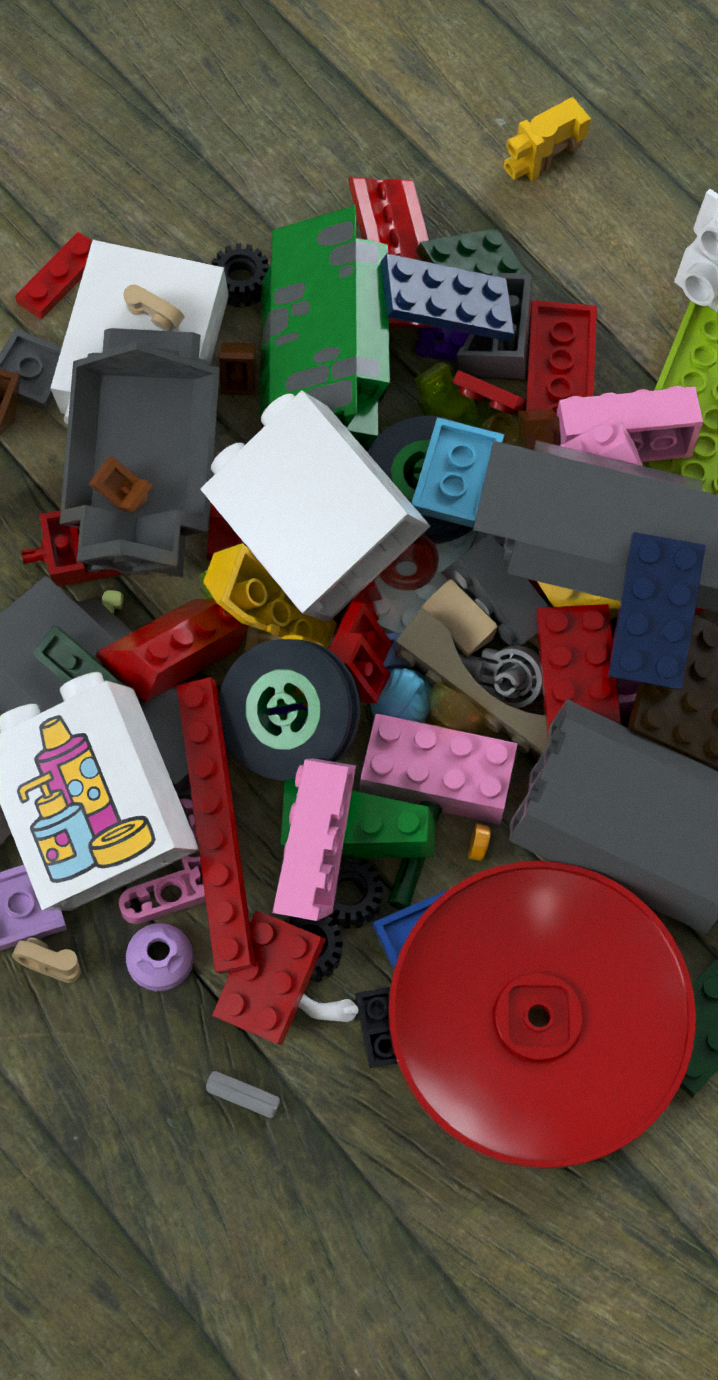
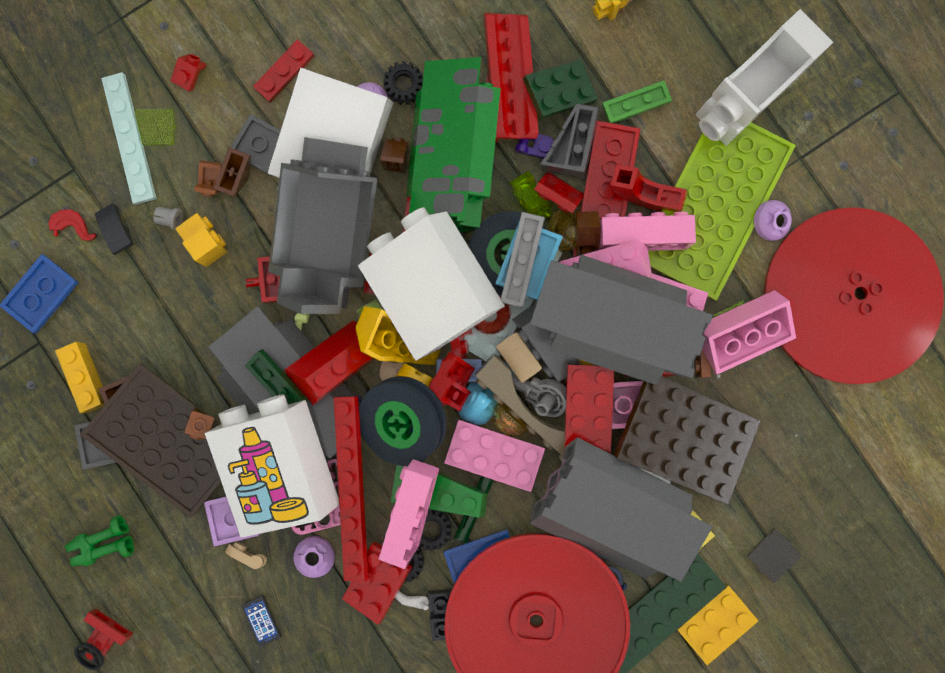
camera: 10 degrees right, 20 degrees up
dark orange bracket [88,456,152,513] -> none
tan plate [123,284,185,331] -> none
light grey axle [206,1071,280,1118] -> none
plate [381,253,514,341] -> none
light orange tile [468,823,491,861] -> none
dark blue plate [607,532,706,690] -> none
none -> tile [241,594,282,647]
none -> light grey plate [501,212,545,308]
none -> bright green plate [602,81,672,124]
none -> red arch [611,164,687,212]

